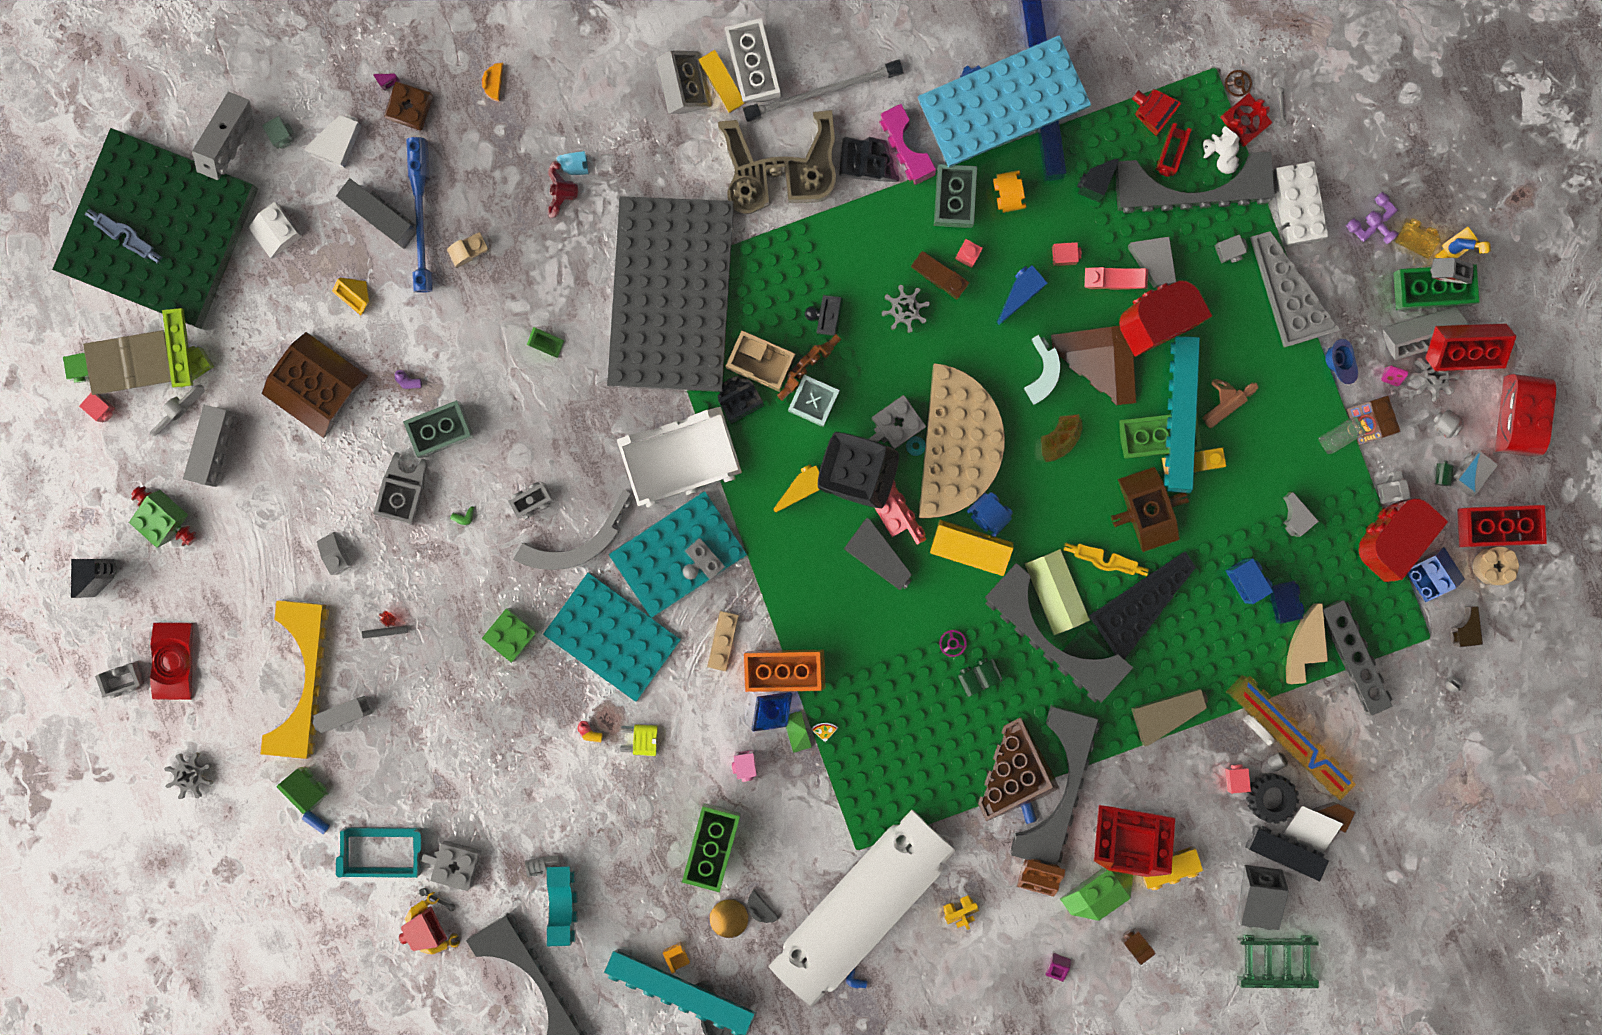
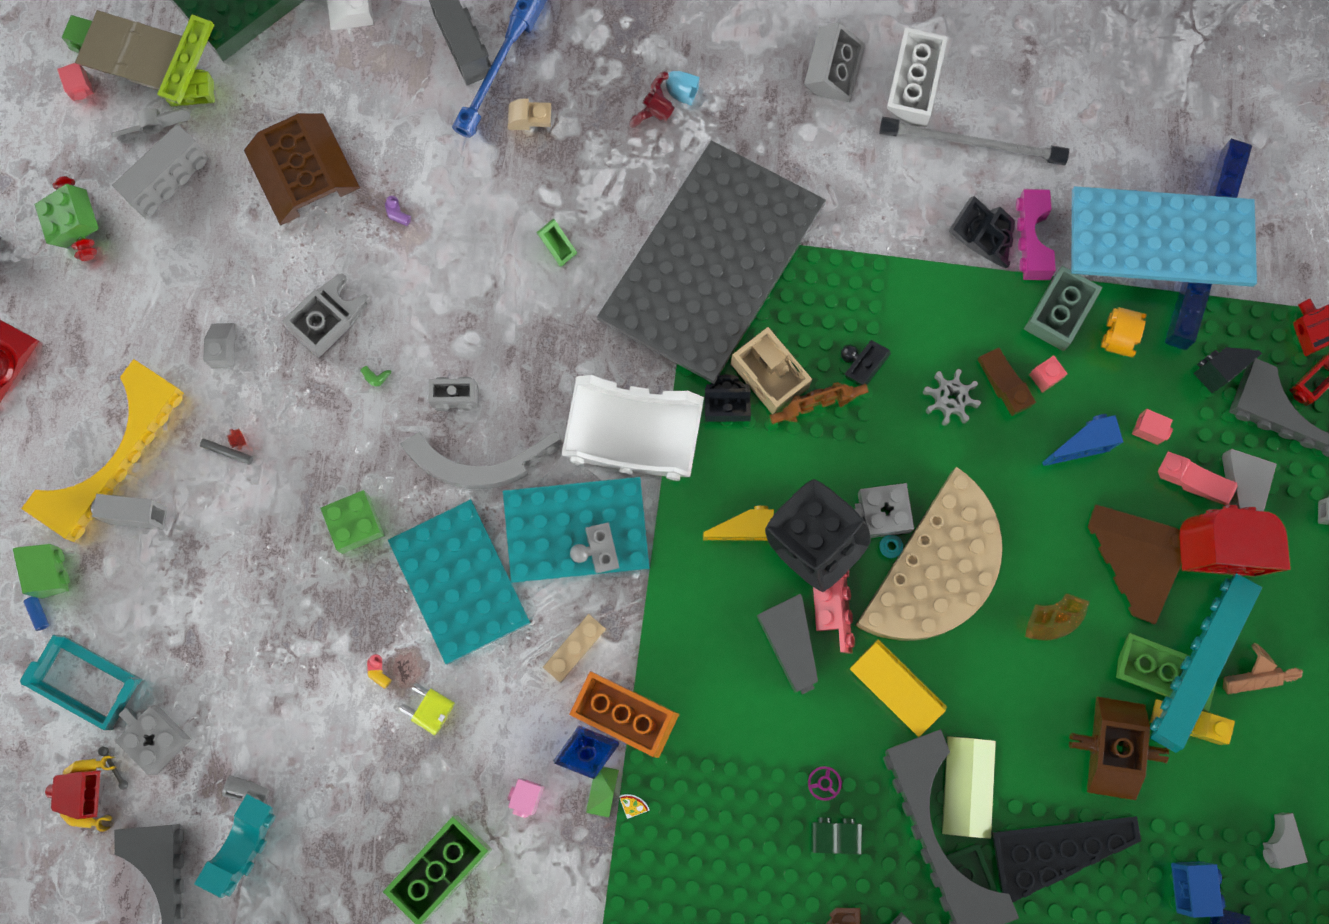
camera: 25 degrees right, 10 degrees down
yellow slope [332,277,369,315] -> none
sand green brick [403,400,475,458] -> none
yellow slope [698,50,745,113] -> none
dark tan animal [718,110,836,214] -> none
light aqua brick [788,375,839,427] -> none
blue brick [967,492,1013,537] -> none
light aqua arch [1024,335,1060,405] -> none
yellow piece [1064,543,1149,576] -> none

